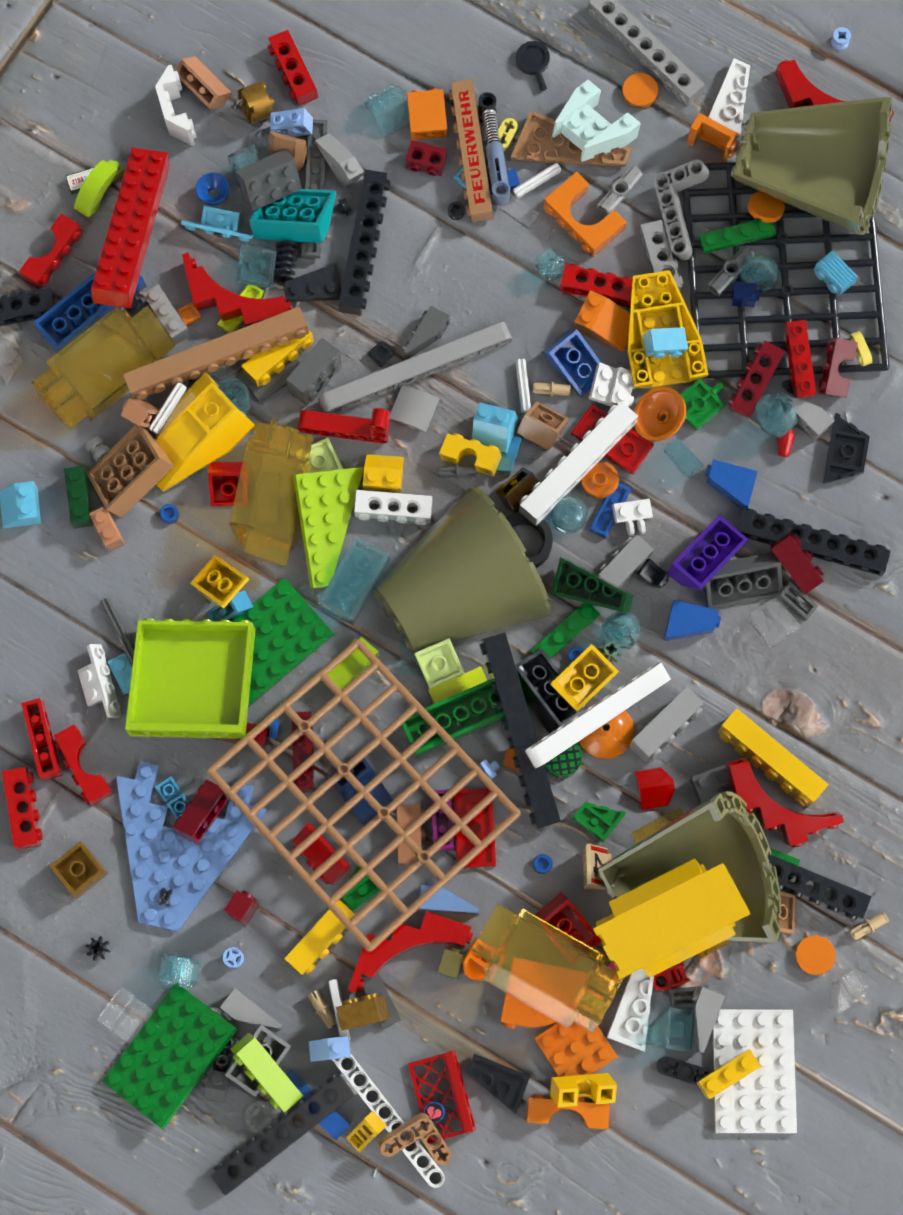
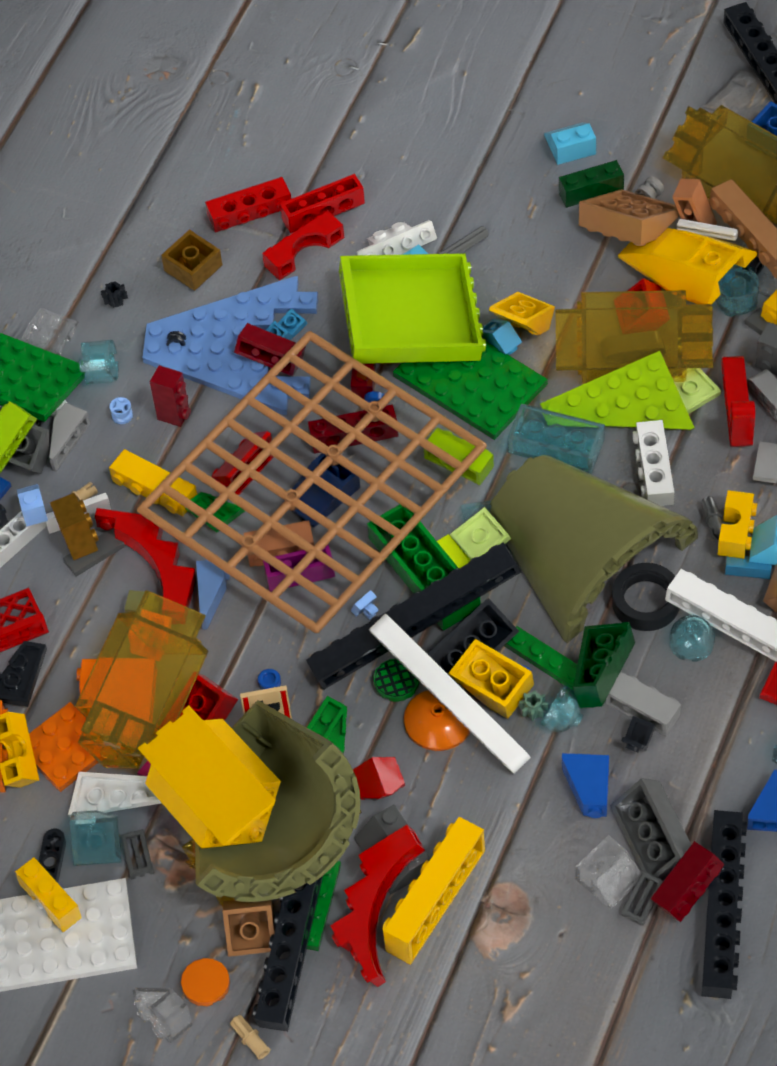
camera: 85 degrees right, 20 degrees down
nougat brick [89,506,125,551] -> none
blue tile [160,504,179,524] -> none
yellow slope [363,454,404,493] -> none
red tile [453,788,496,868] -> none
dark brown brick [496,467,539,513] -> none
orange tile [581,462,619,499] -> none
blue tile [589,483,632,539] -> none
white hinge [612,499,653,536] -> none
light grey brick [629,686,704,763] -> none
red piece [652,962,690,992] -> none
dark purple slope [667,515,748,590] -> none
light grey slope [692,985,725,1053] -> none

